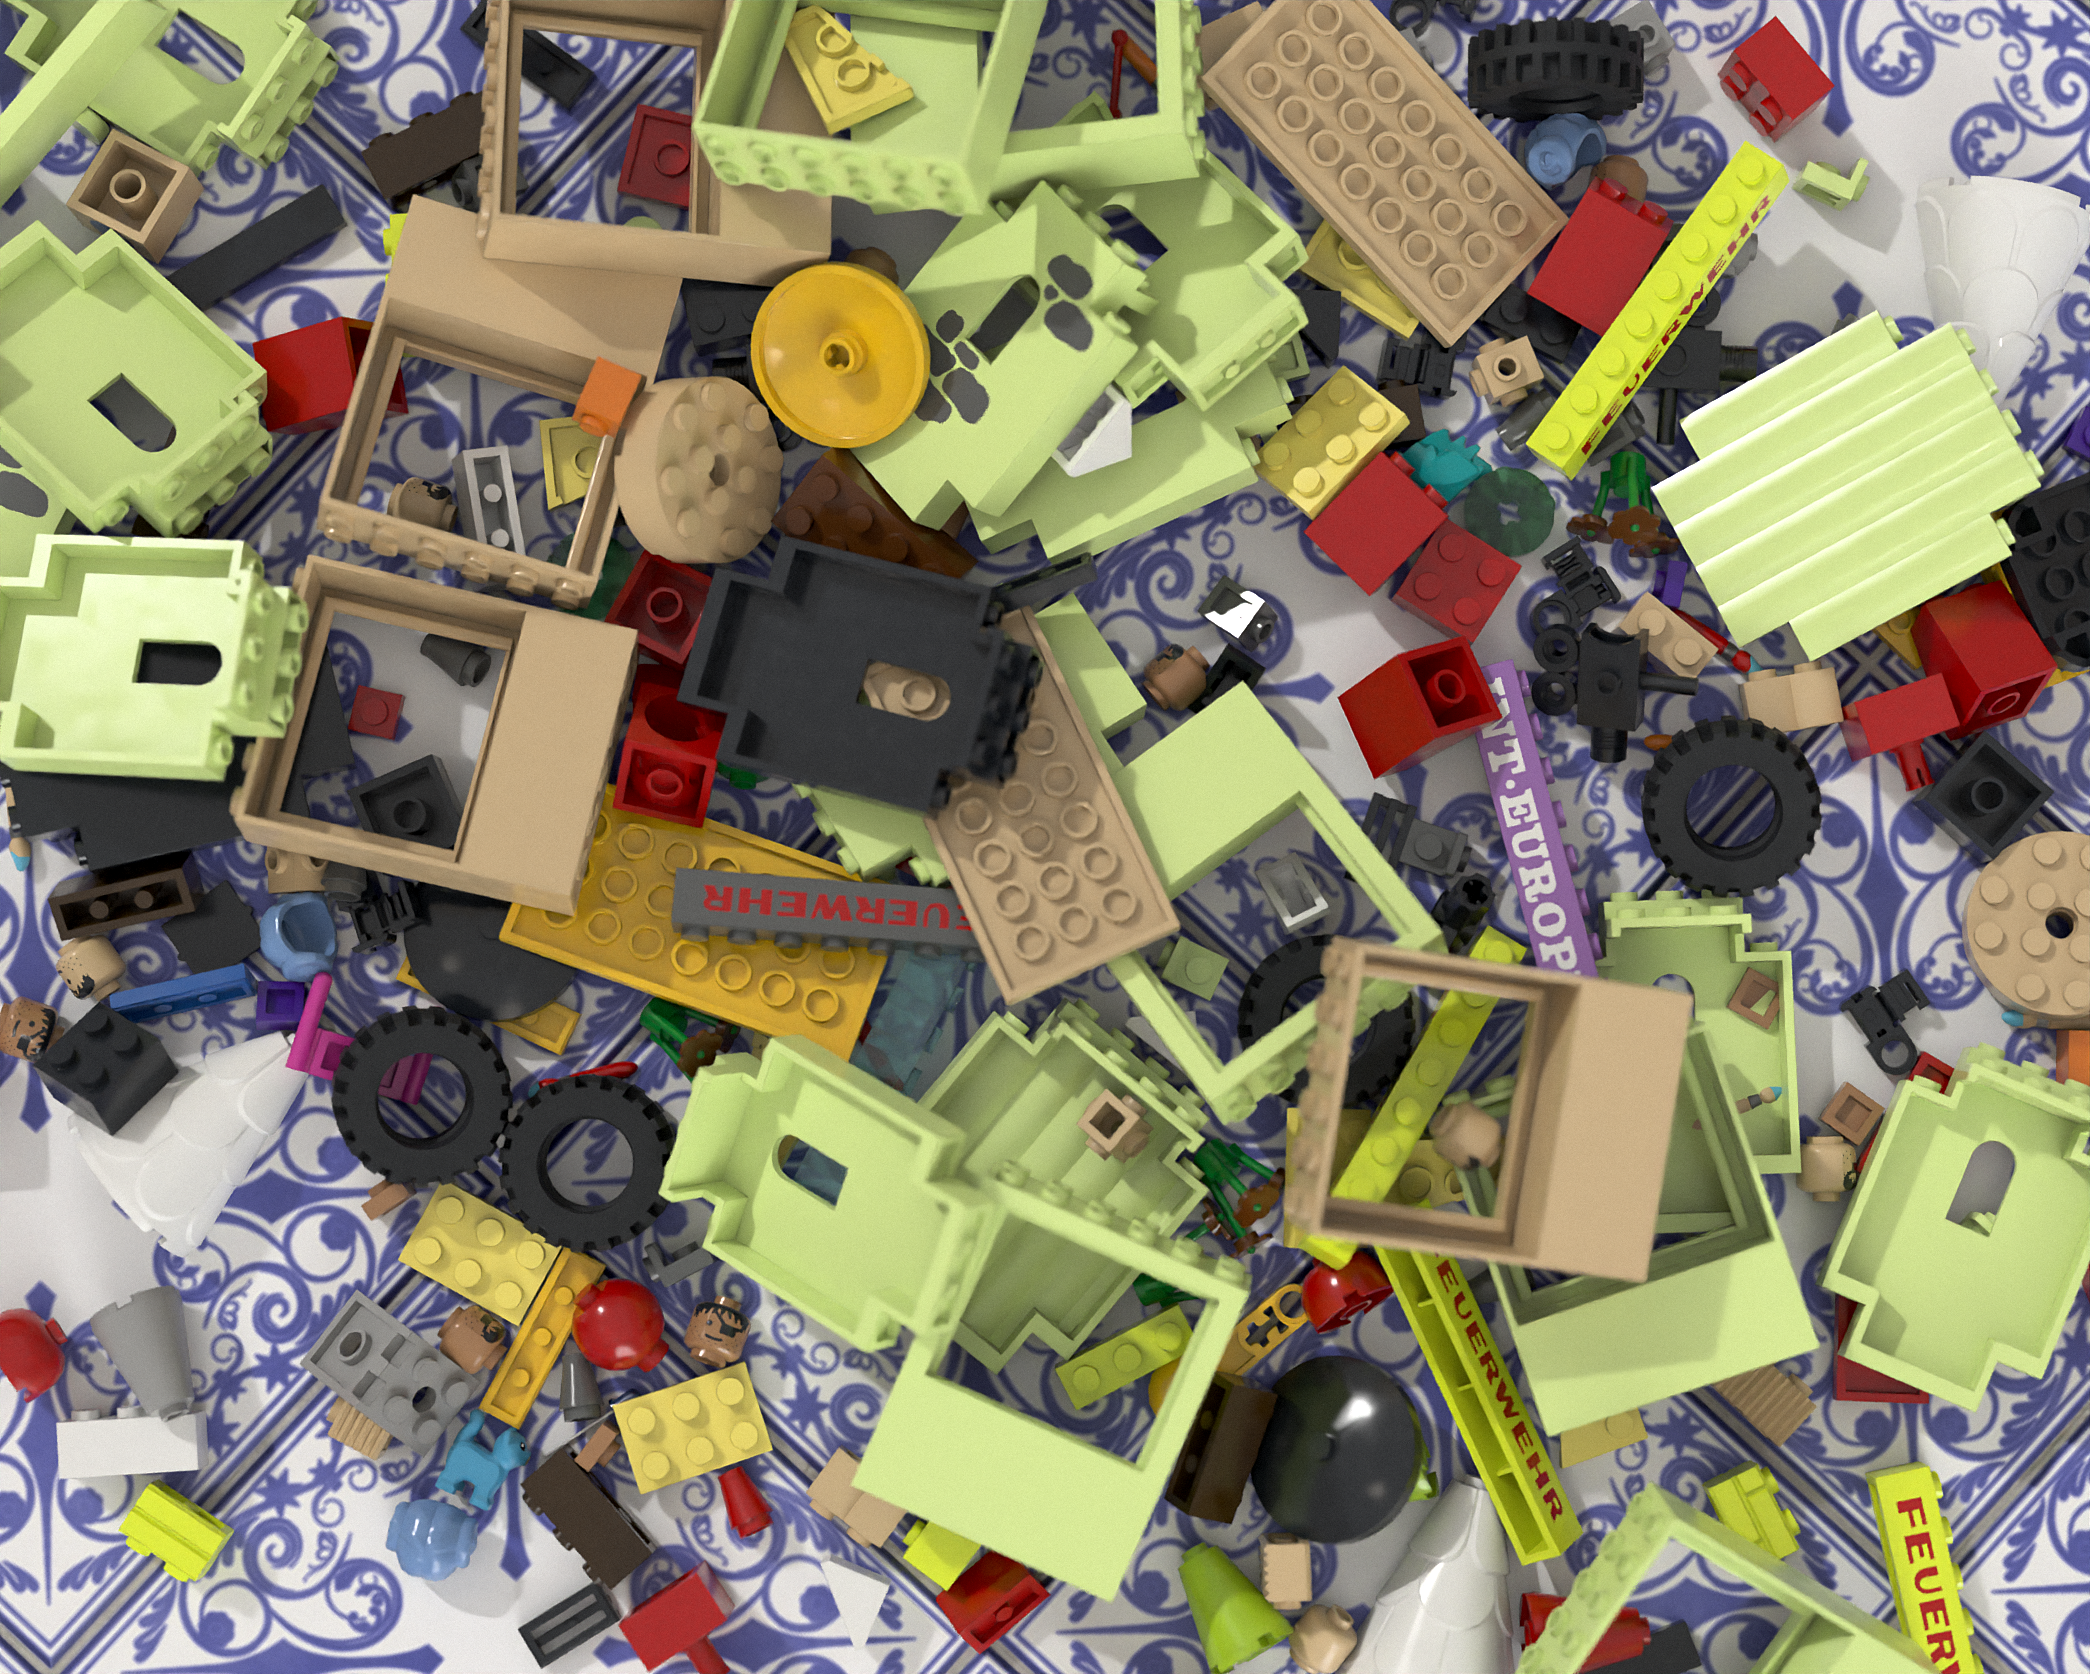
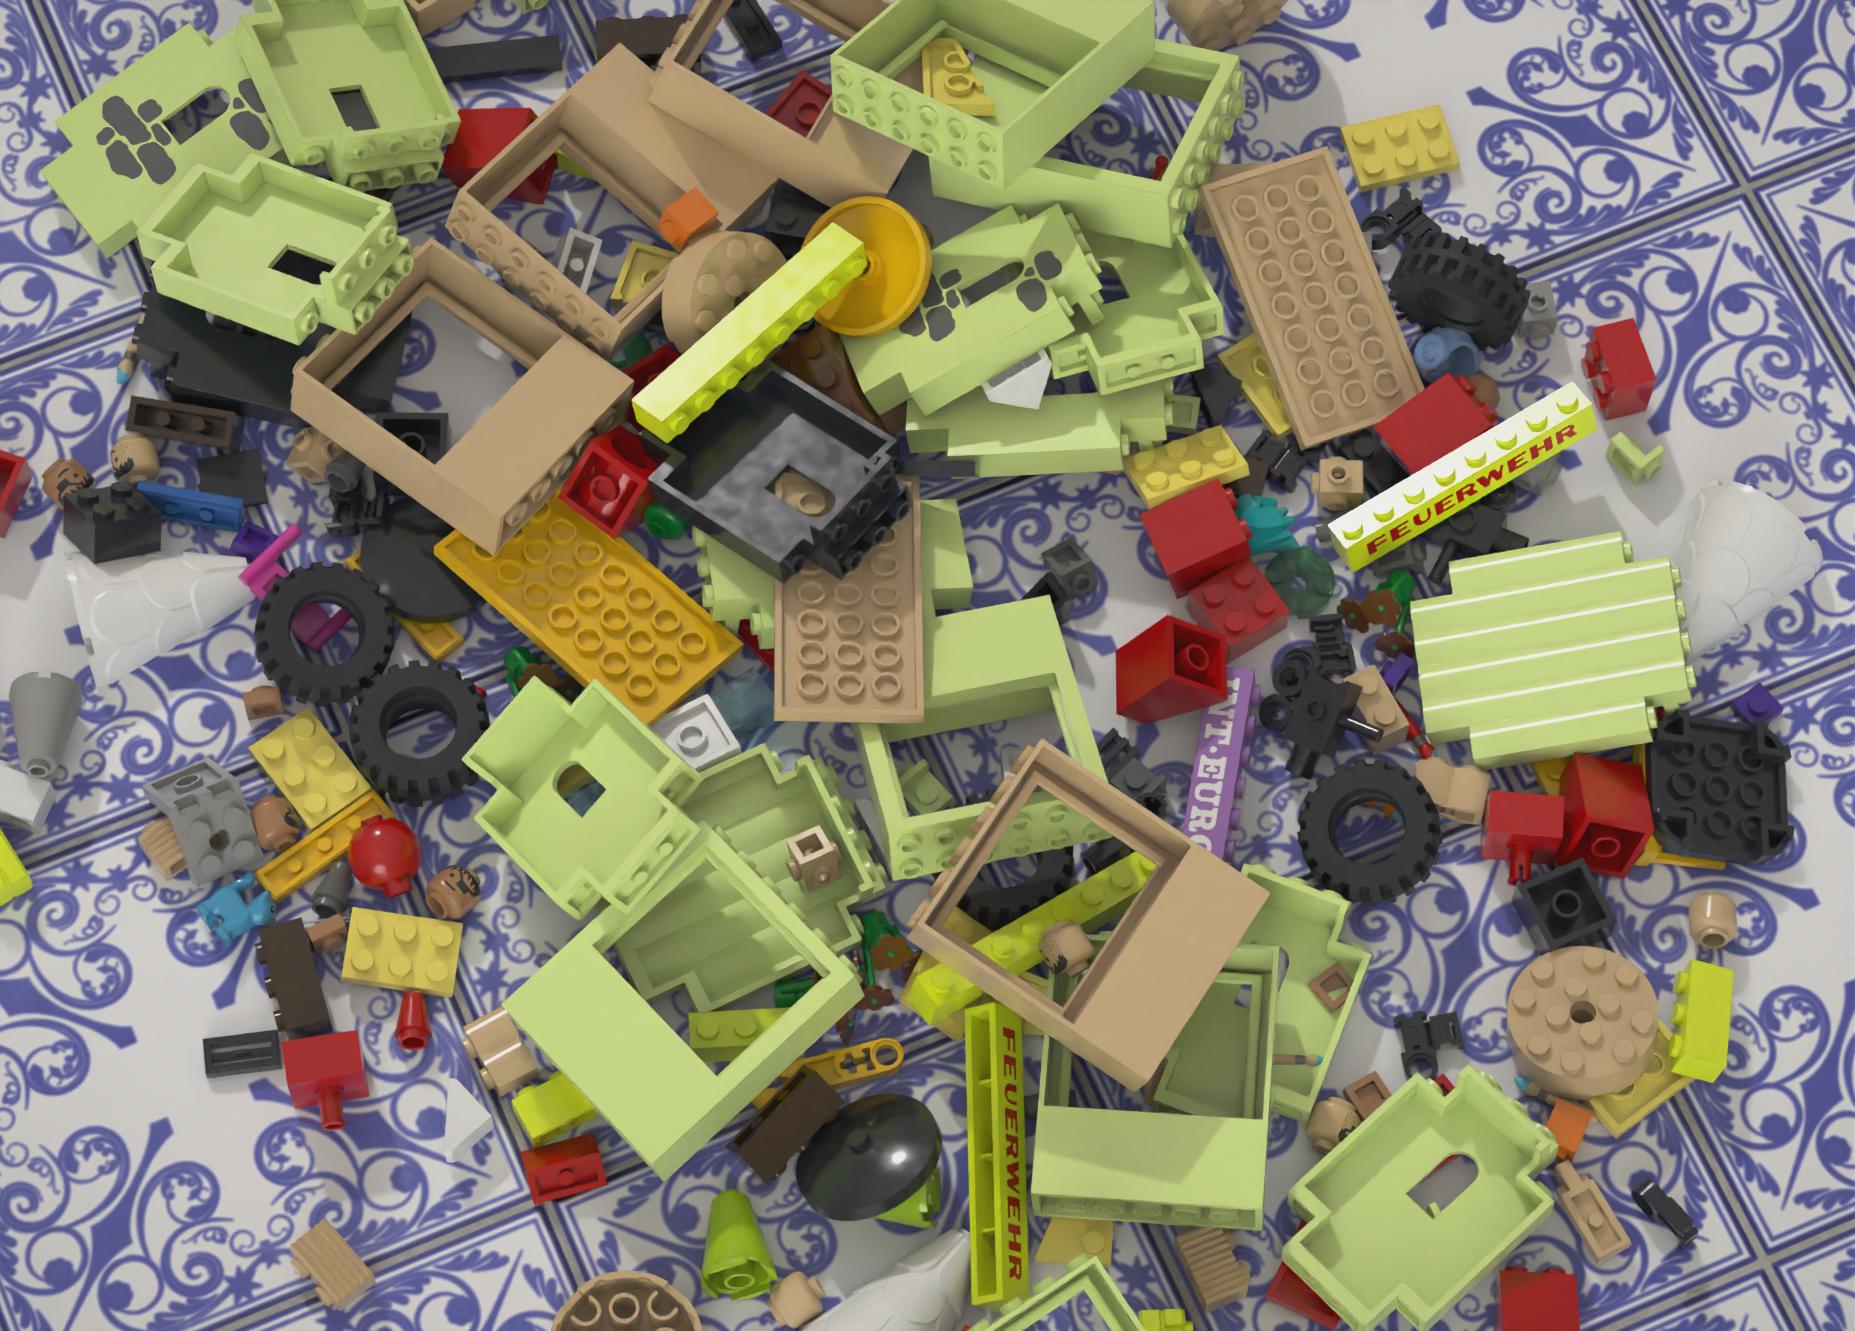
camera: 20 degrees right, 20 degrees down
medium blue hair [259,891,338,983] -> none
red plate [347,685,405,741] -> none
medium blue hair [385,1499,479,1581] -> none
dark grey cone [420,633,491,687] -> none
dark grey bracket [642,1241,719,1288] -> none
dark grey brick [671,868,987,963] -> none
medium nougat head [1141,644,1210,711] -> none
tan brick [1258,1532,1312,1610] -> none
red cylinder [1301,1250,1394,1335] -> none
none -> neon yellow brick [632,222,868,443]
none -> white plate [650,693,742,773]

